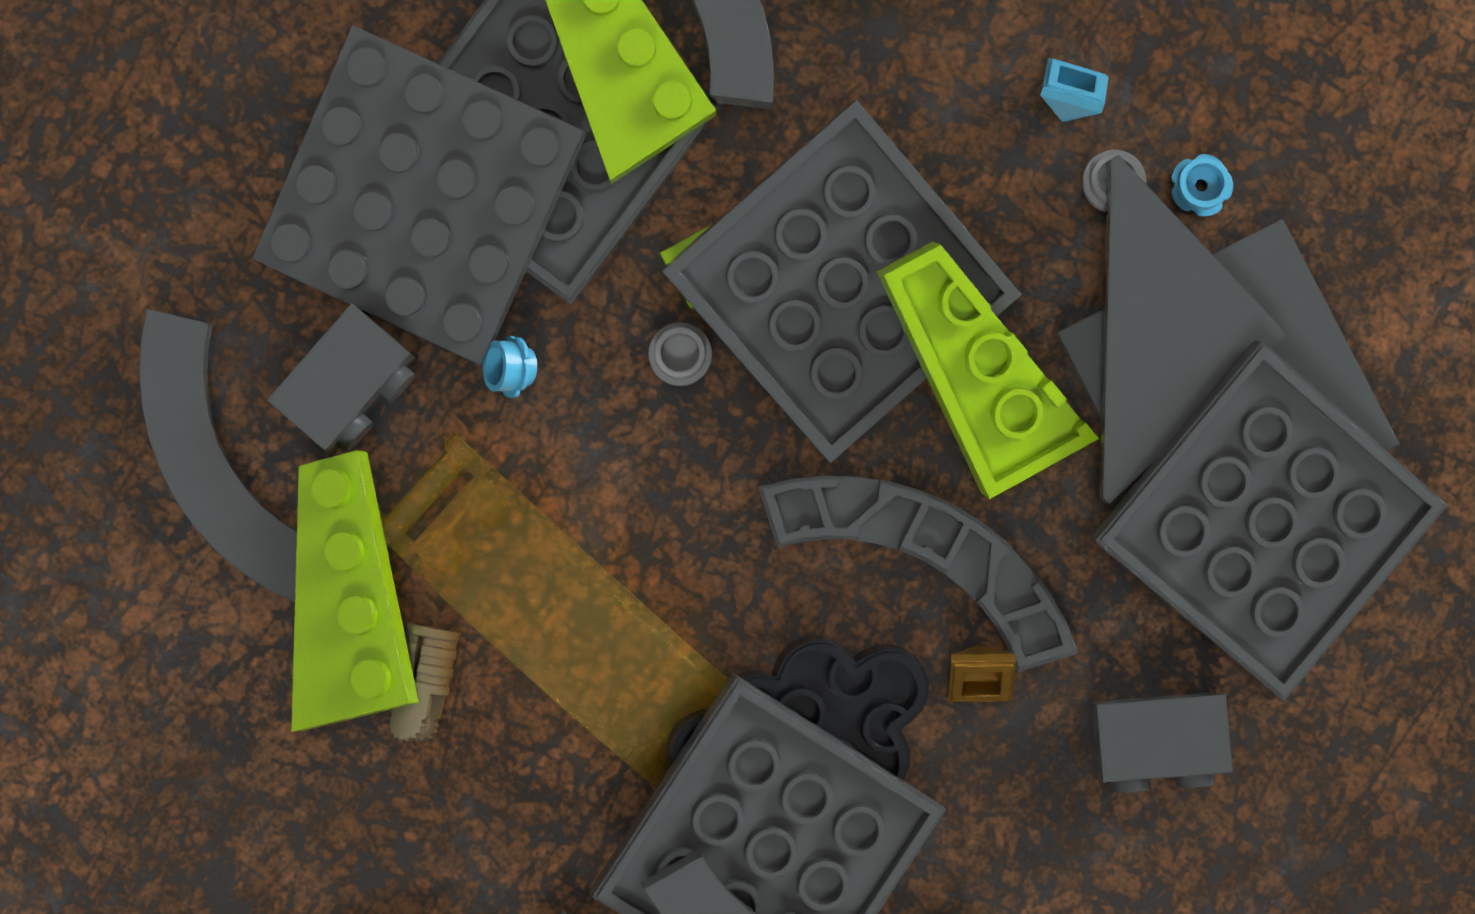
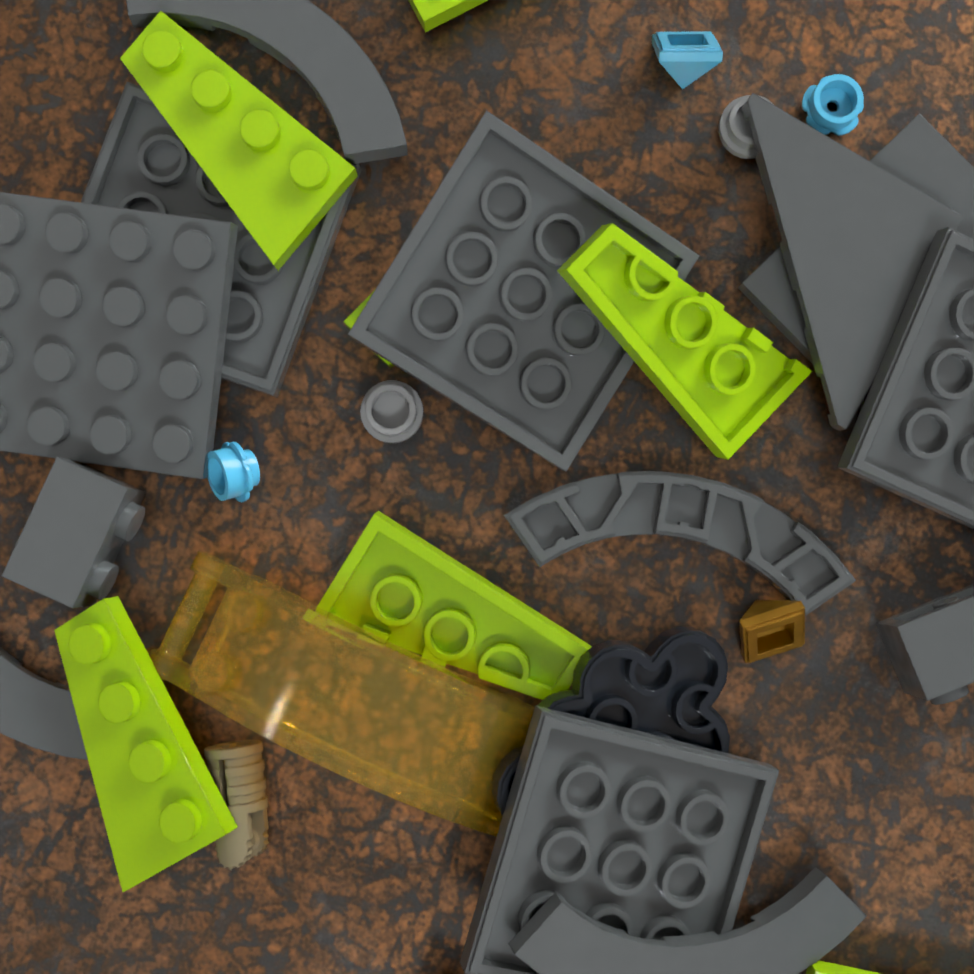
camera: 15 degrees left, 0 degrees up
none -> lime wing [309,511,592,700]

